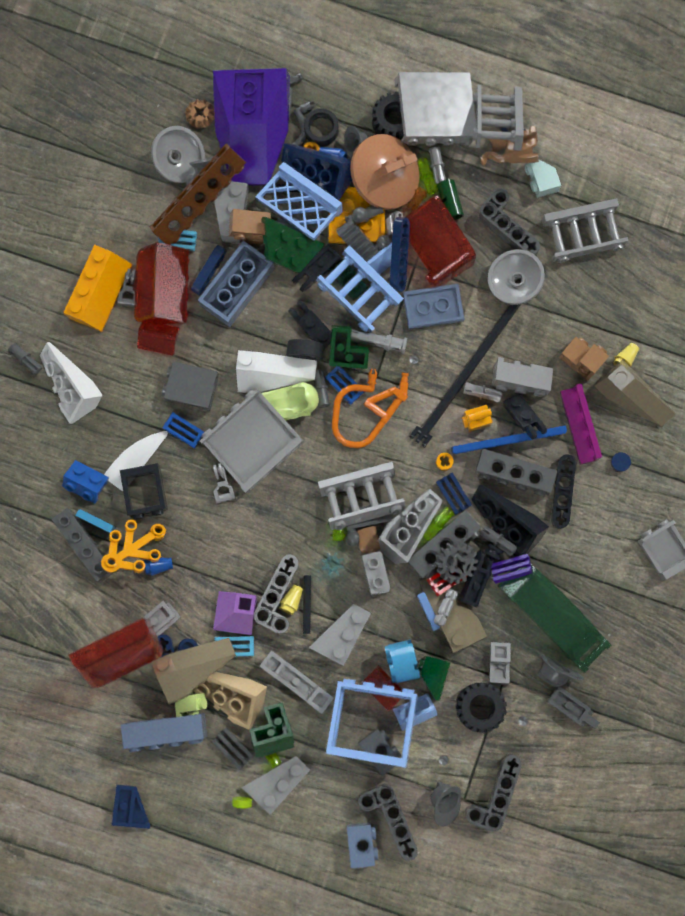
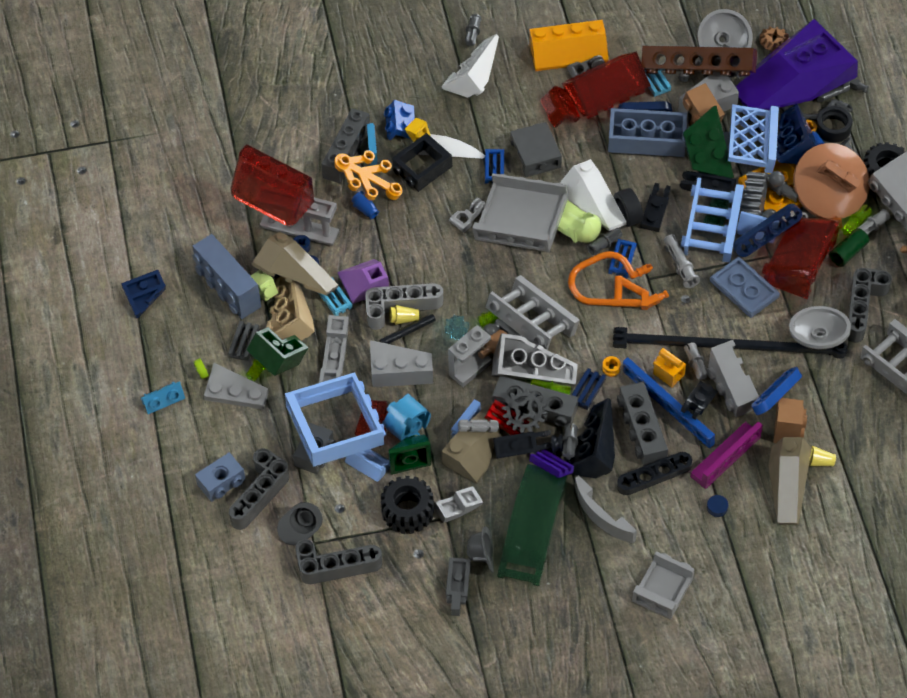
camera: 60 degrees right, 25 degrees down
dark green brick [328,325,369,369] -> none
none -> dark azure hinge [141,381,185,414]
none -> yellow slope [405,118,431,142]
none -> light grey slope [575,475,637,543]
none -> blue beam [751,367,802,415]

